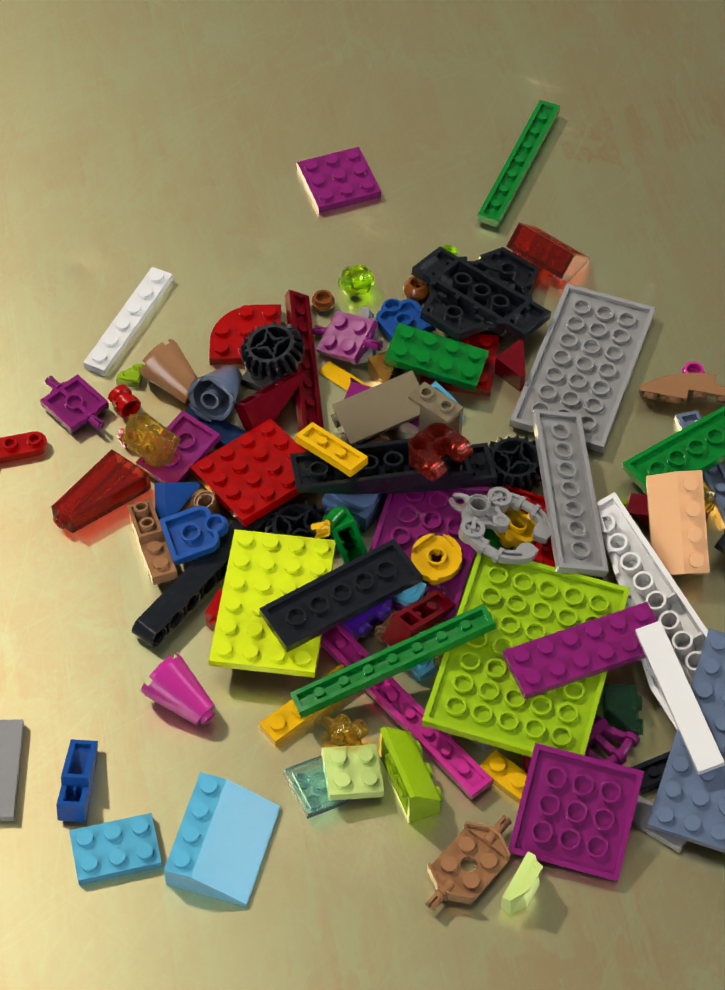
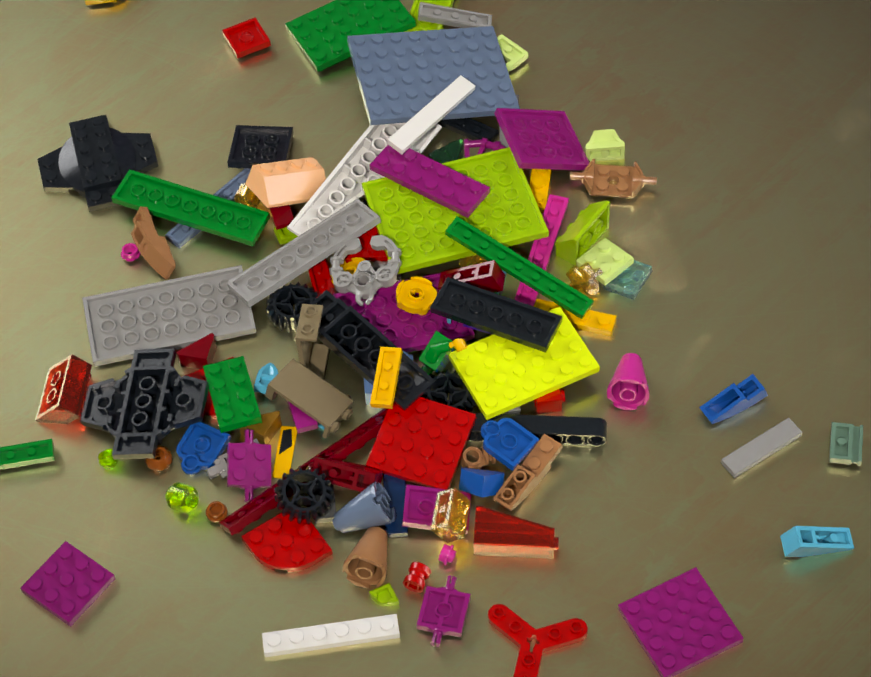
camera: 120 degrees left, 0 degrees up
medium azure plate [69,813,162,885] -> none
medium azure slope [164,772,281,907] -> none
clear red piece [408,423,473,481] -> none

